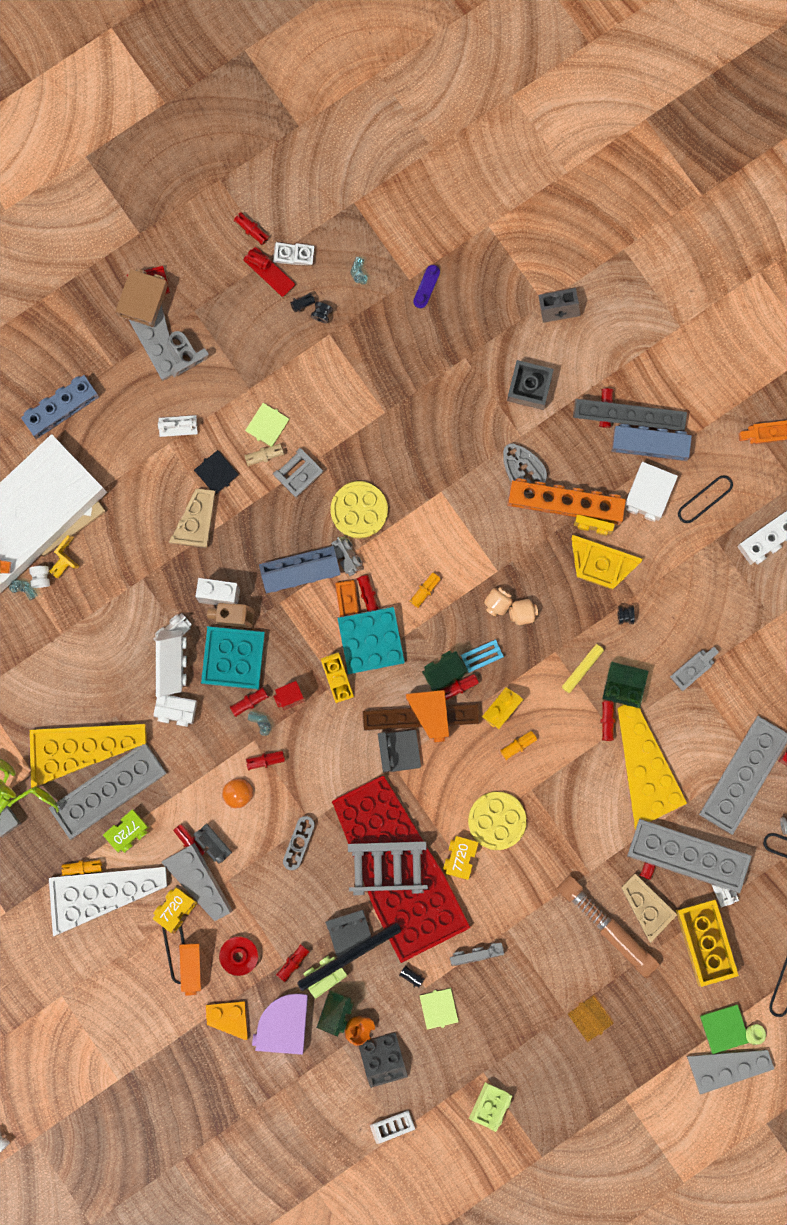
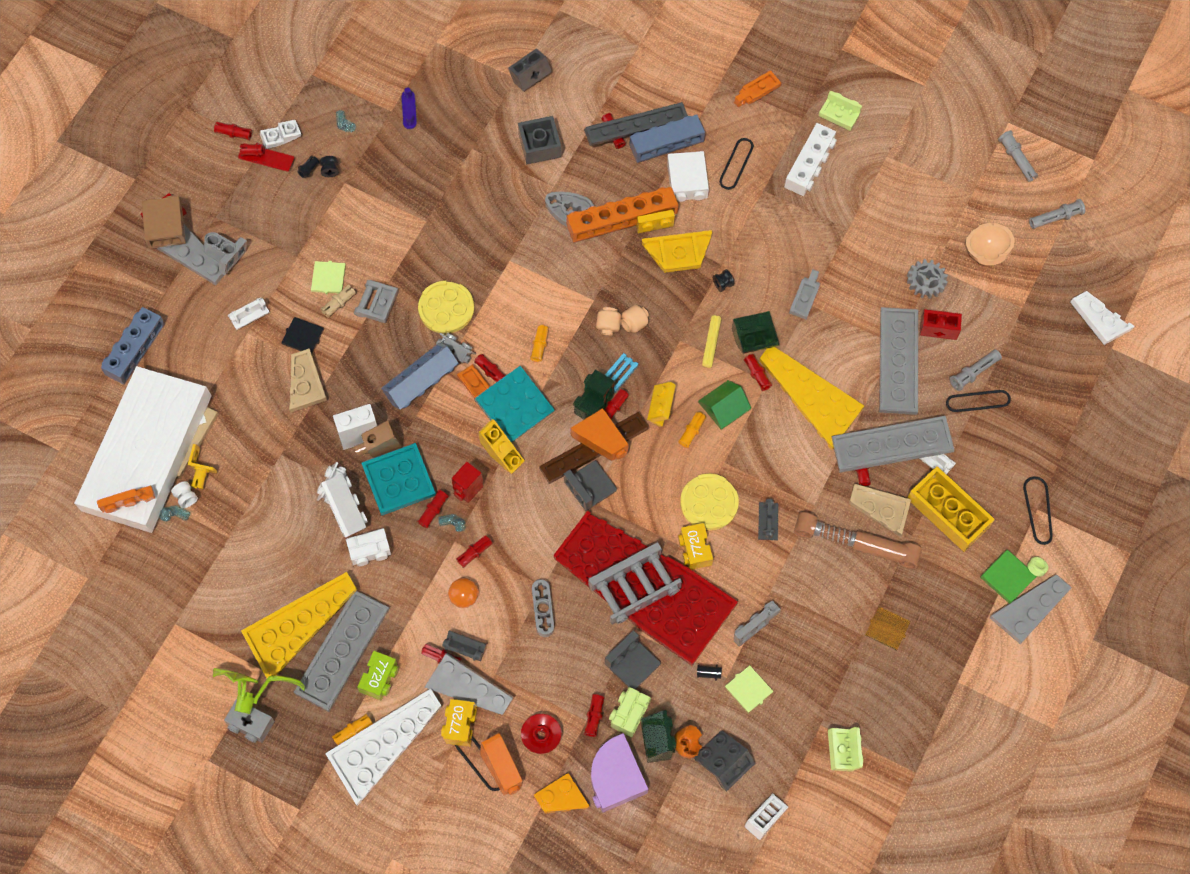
camera: 30 degrees left, 15 degrees down
black axle [297,923,401,991] -> none
none -> green slope [698,380,751,430]
none -> dark grey hinge [758,499,778,541]

